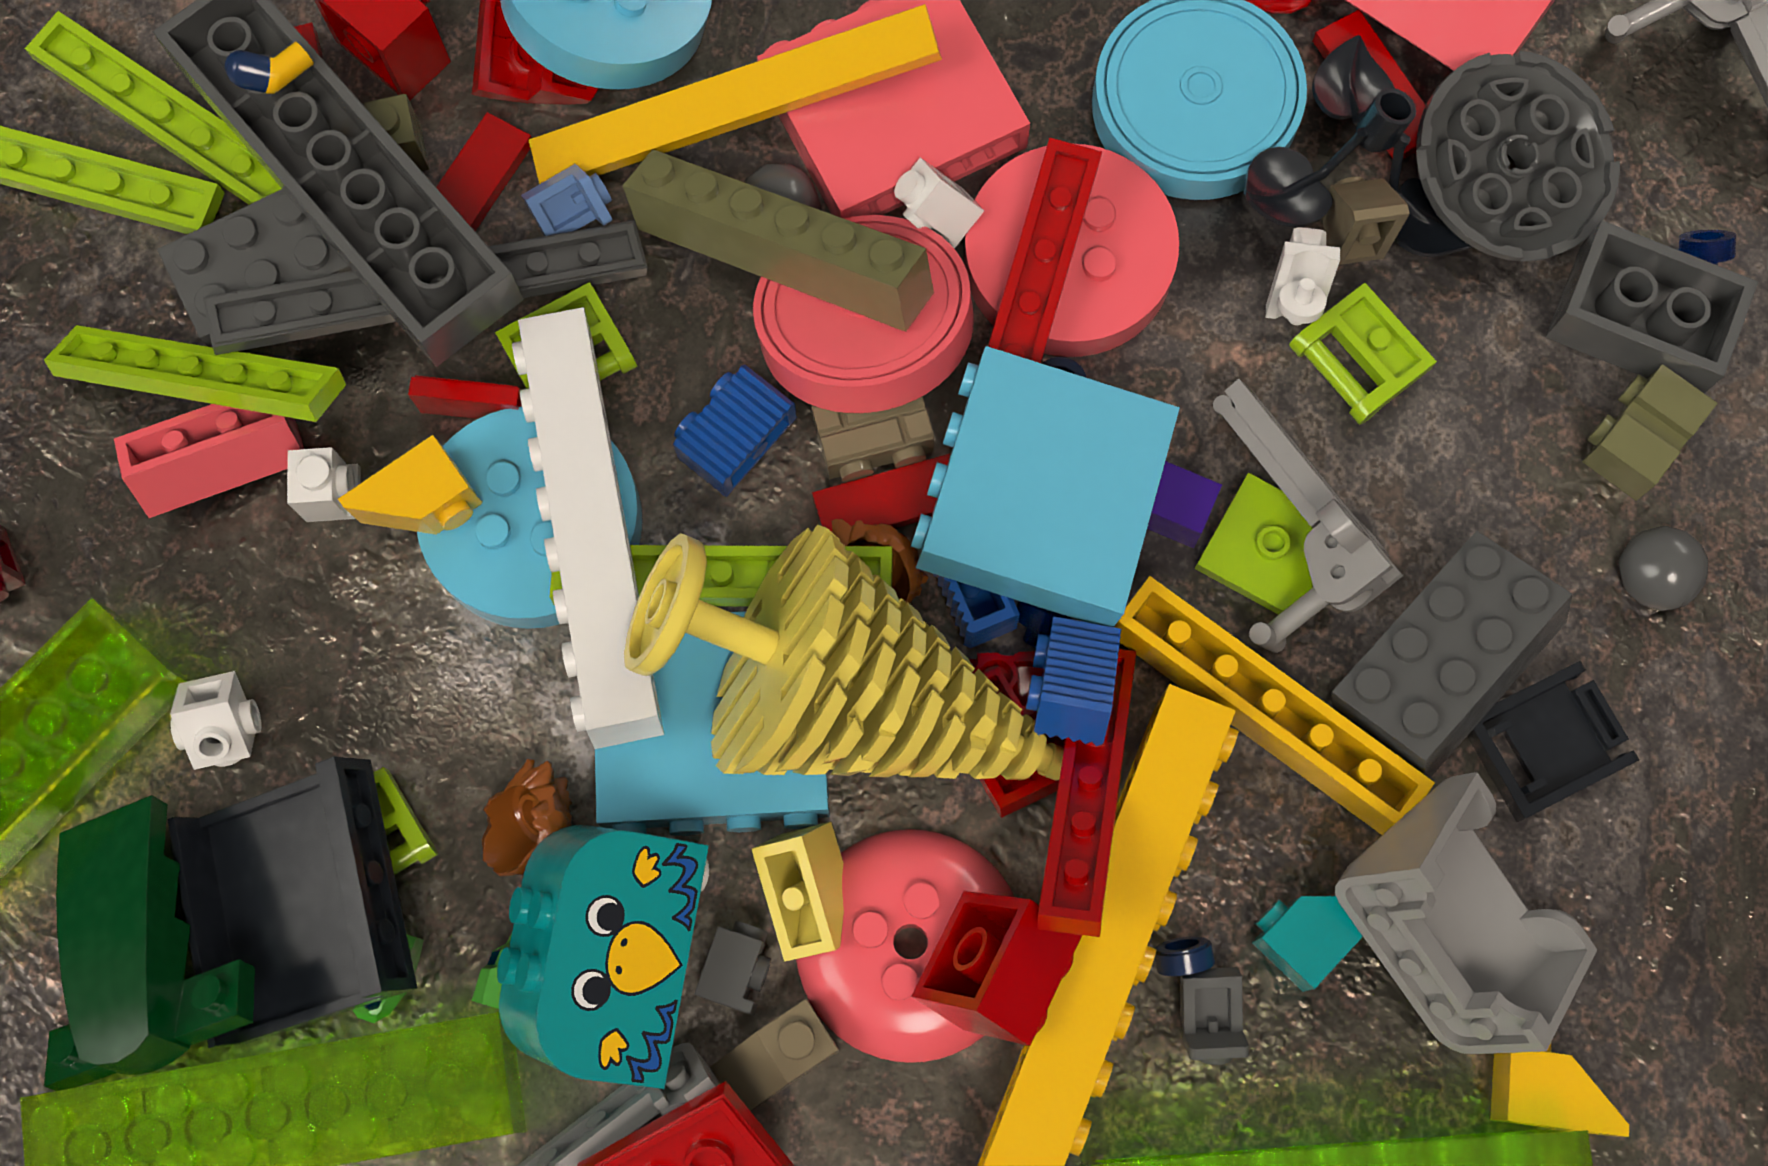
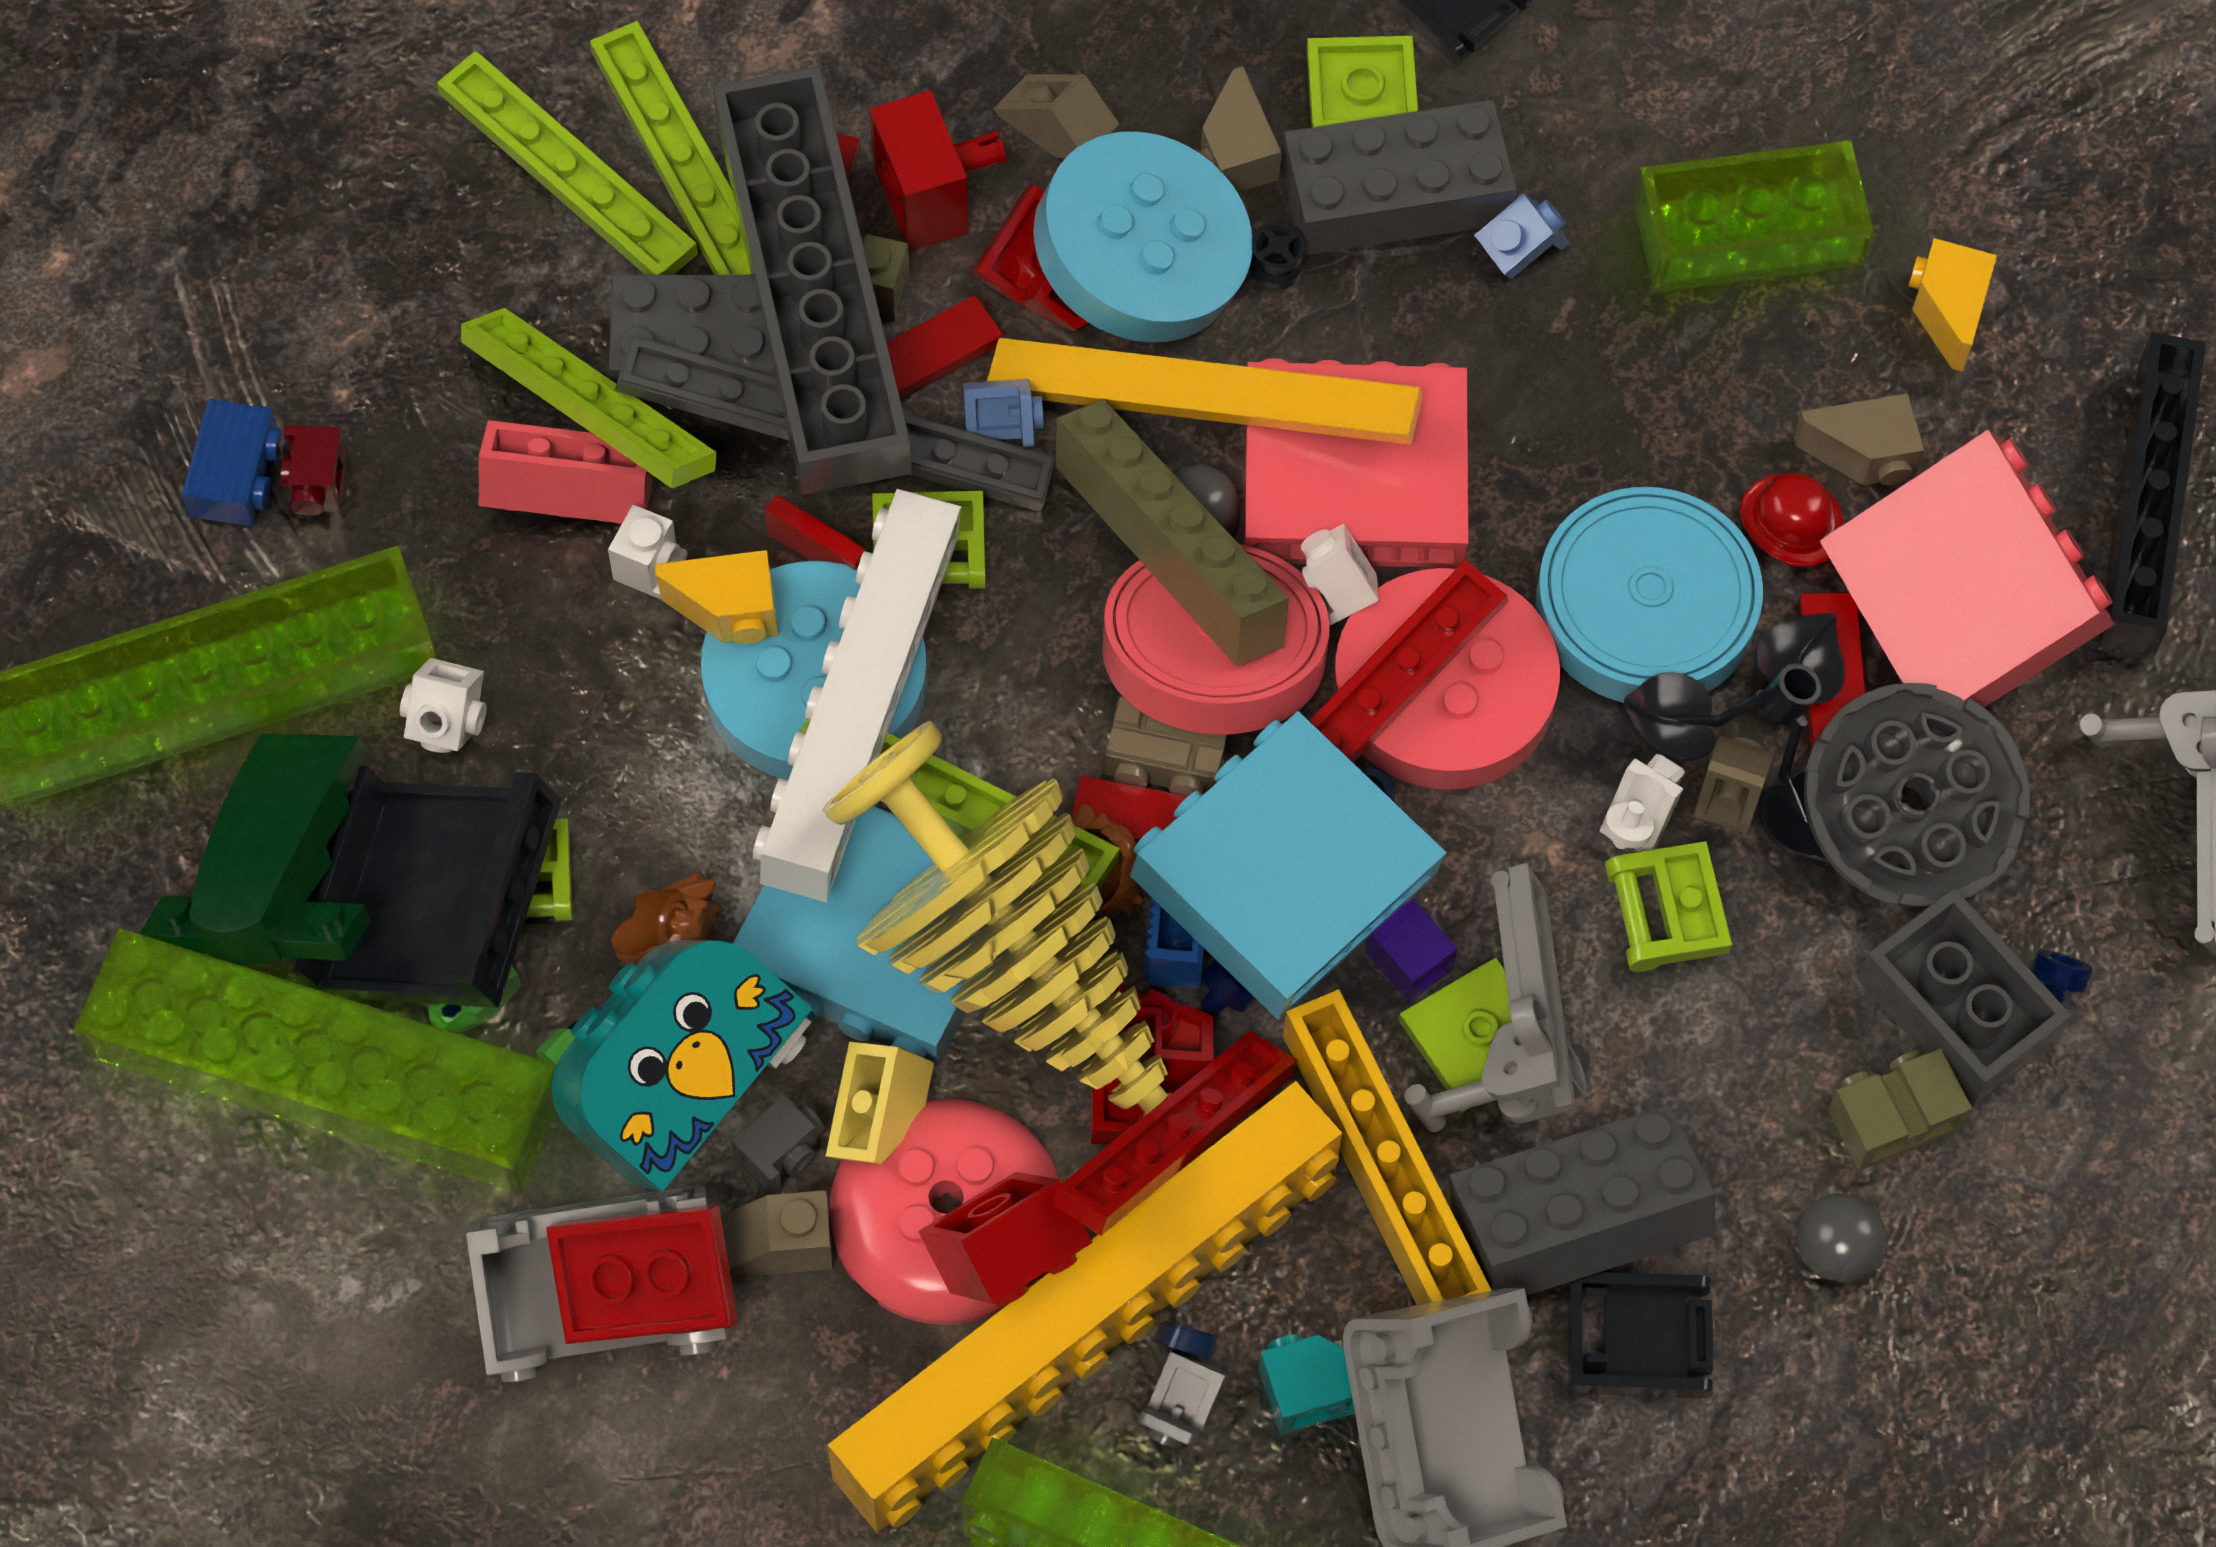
camera: 25 degrees right, 10 degrees down
arm [225,41,314,94] -> none
blue brick [673,364,797,497] -> none
blue brick [1026,616,1121,746] -> none

